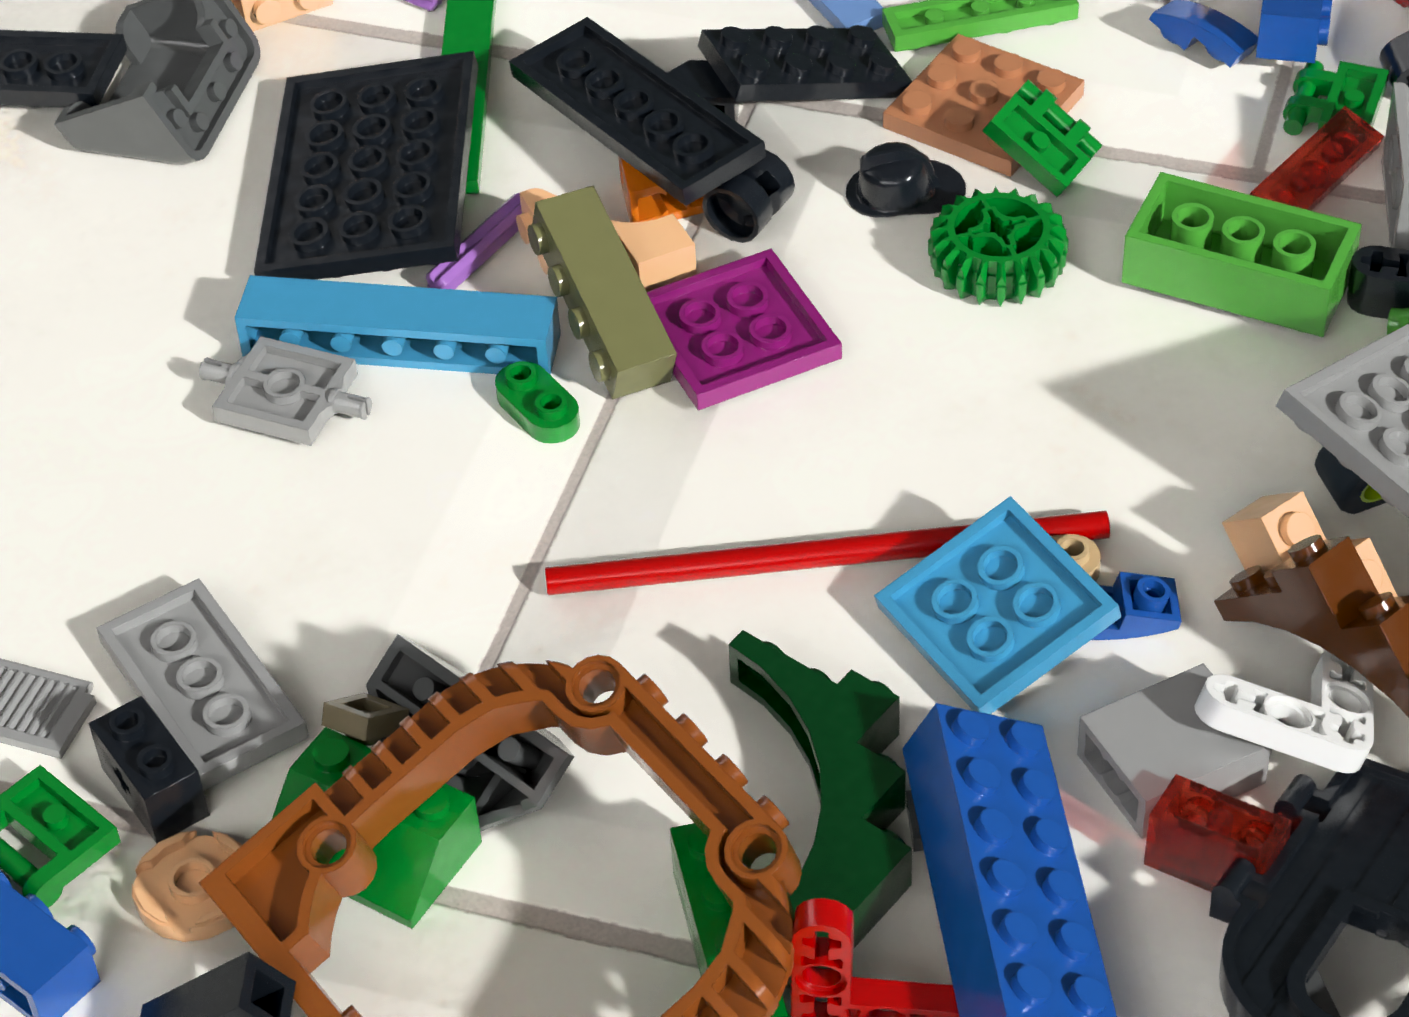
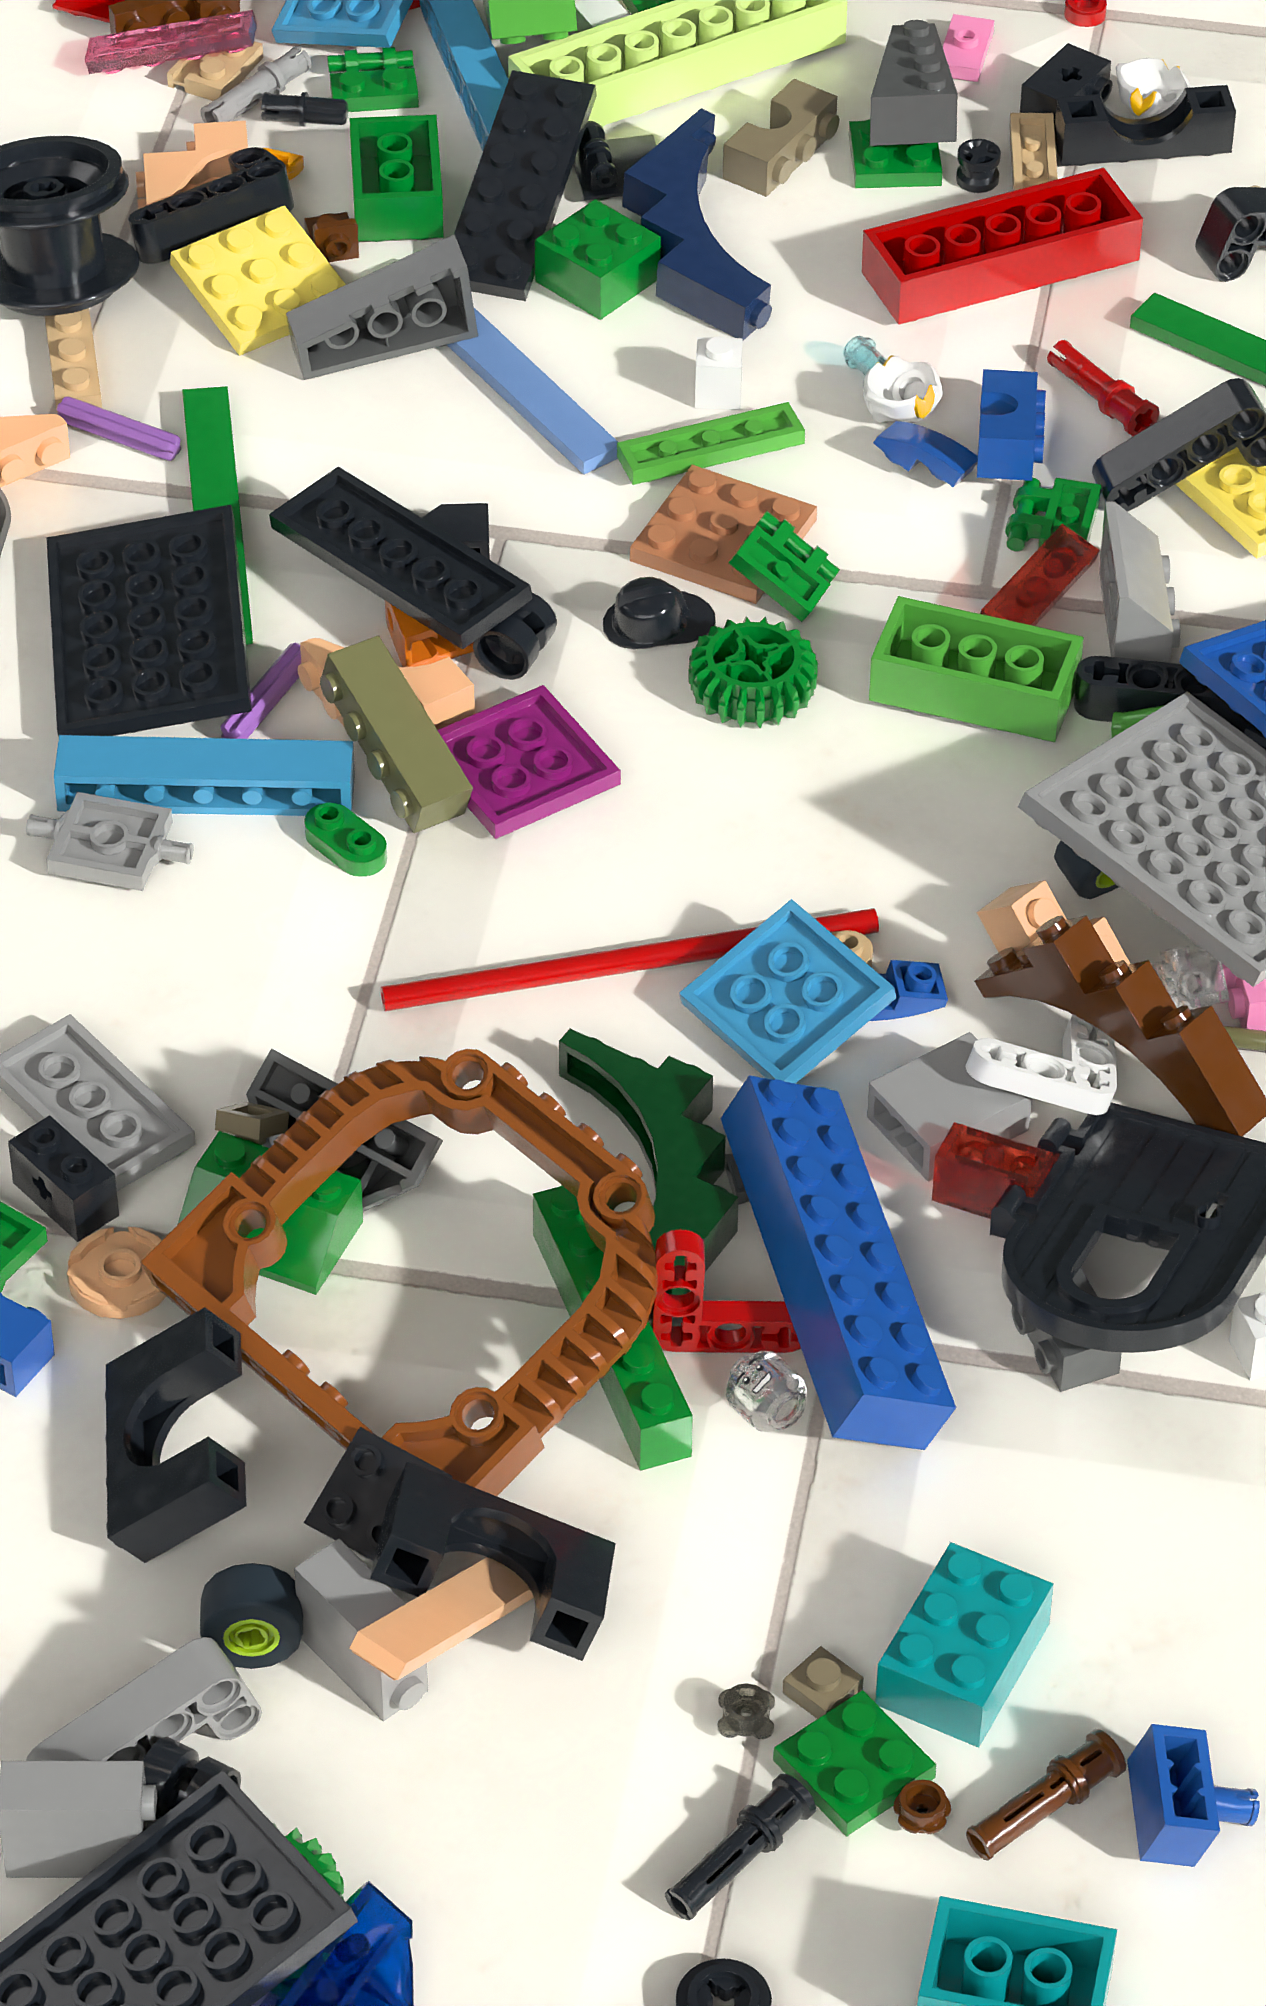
camera: 10 degrees left, 0 degrees up
black plate [697,25,912,102] -> none

